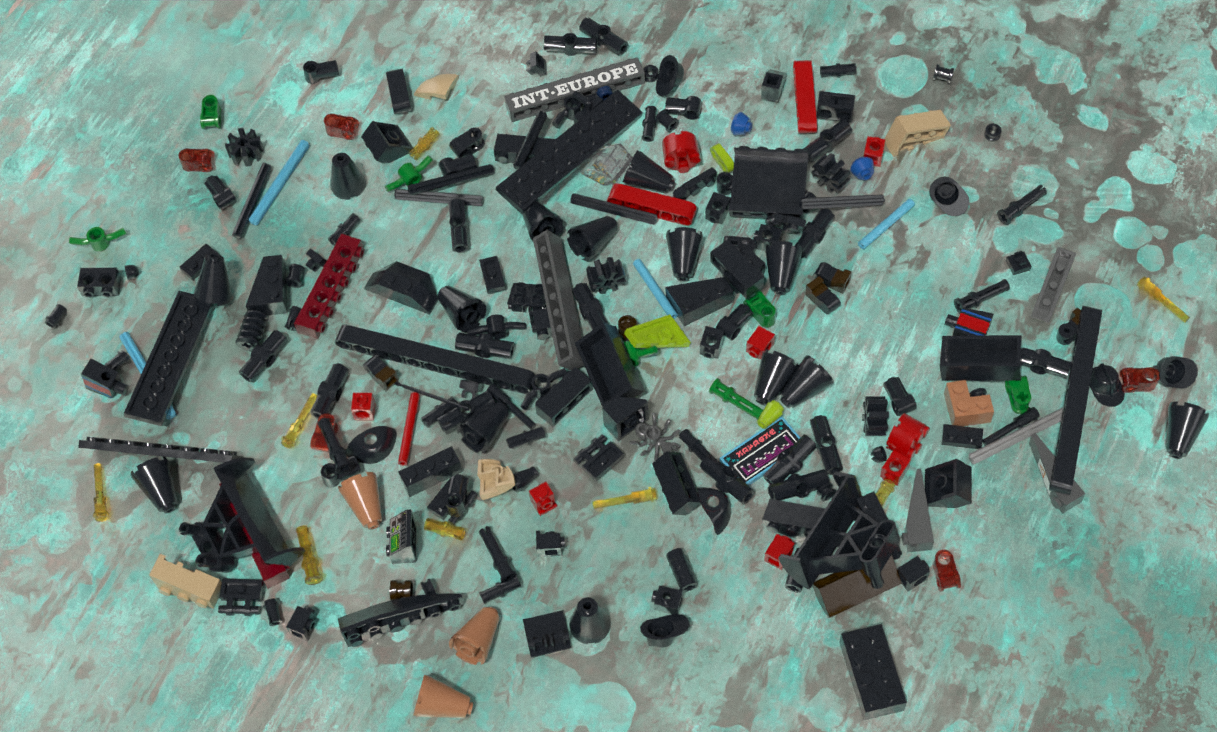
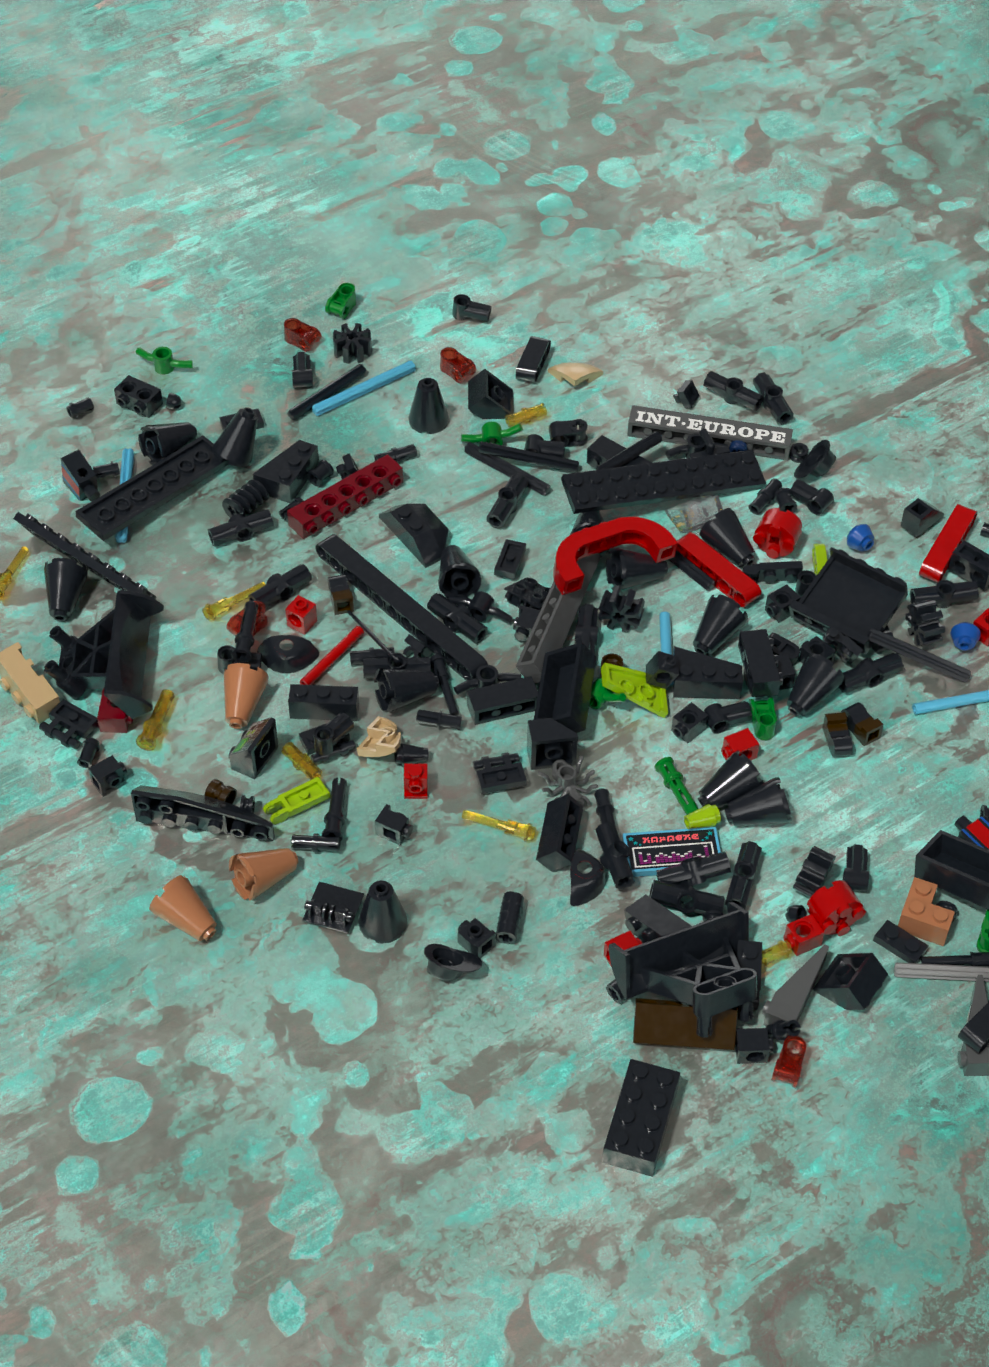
camera: 25 degrees right, 10 degrees down
none -> black cone [138,422,197,465]
none -> lime hinge [263,777,331,825]
none -> red arch [553,516,678,595]
none -> black brick [646,651,679,689]
none -> black axle [766,1020,801,1041]

